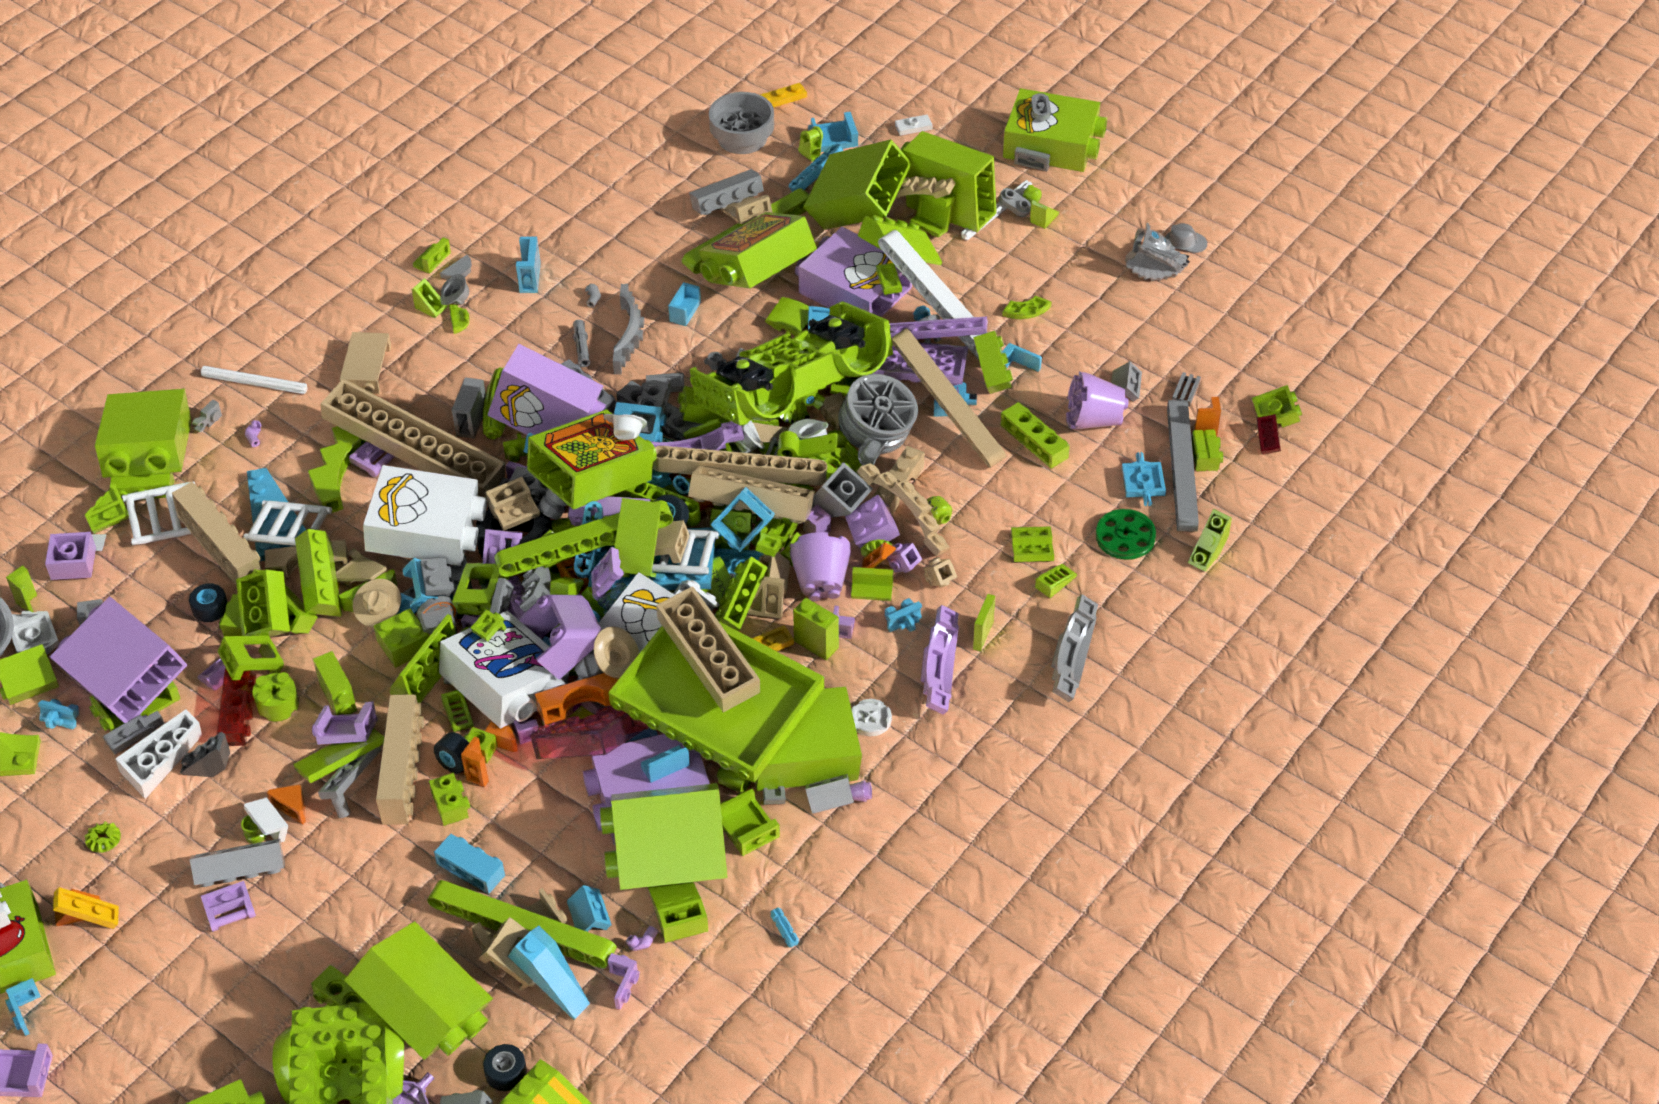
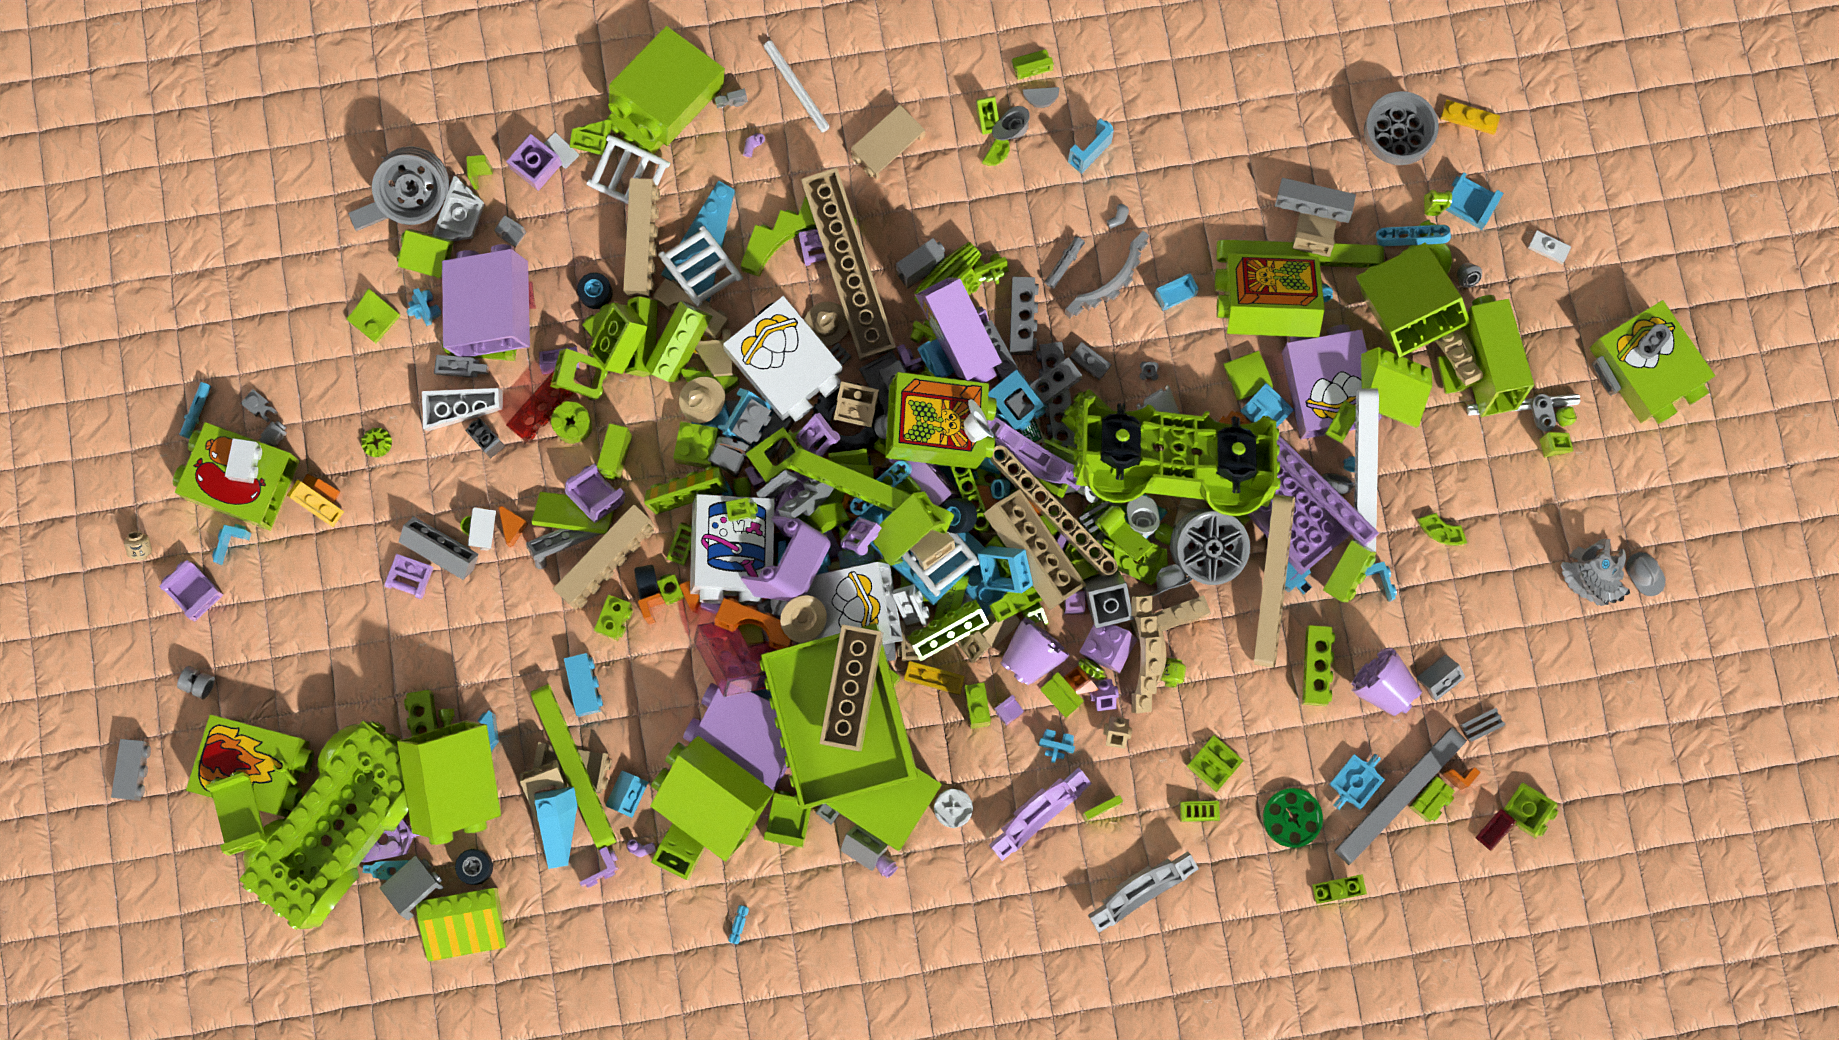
camera: 45 degrees right, 30 degrees up
medium azure panel [640,745,690,783] -> none

